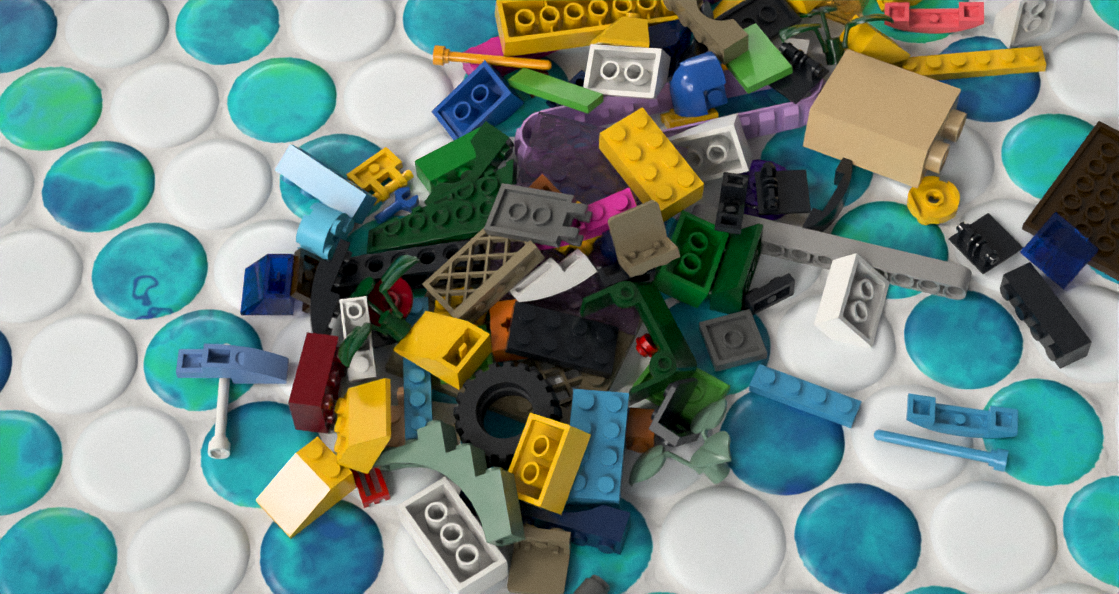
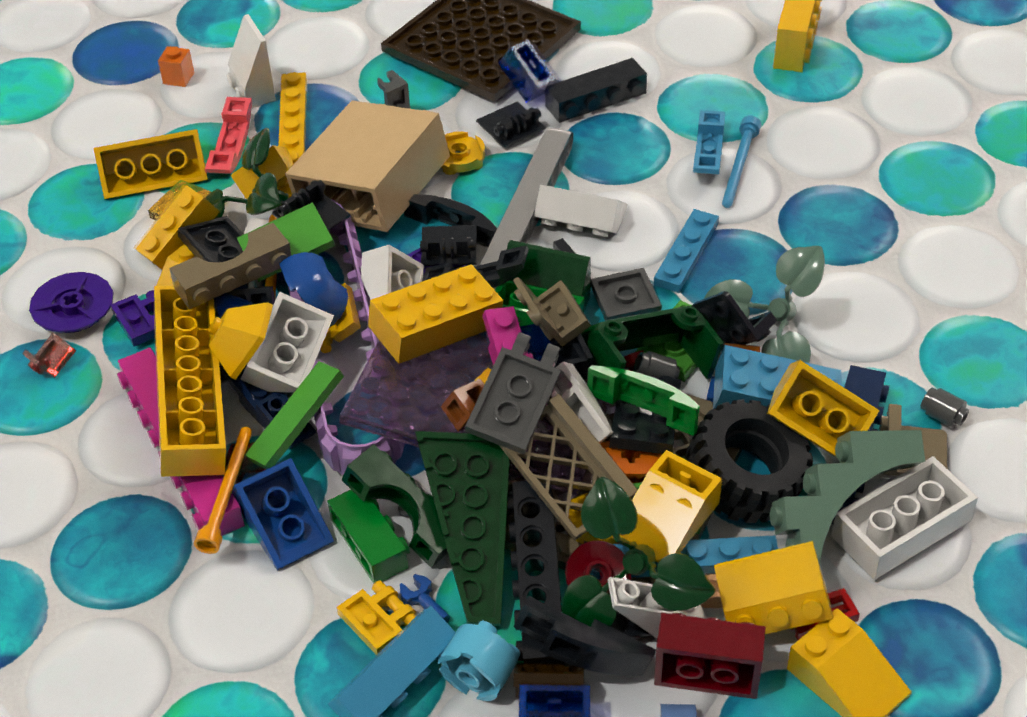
camera: 90 degrees left, 10 degrees down
none -> dark grey hinge [377,70,410,109]
none -> green slope [587,365,700,436]
none -> dark grey brick [633,351,680,379]

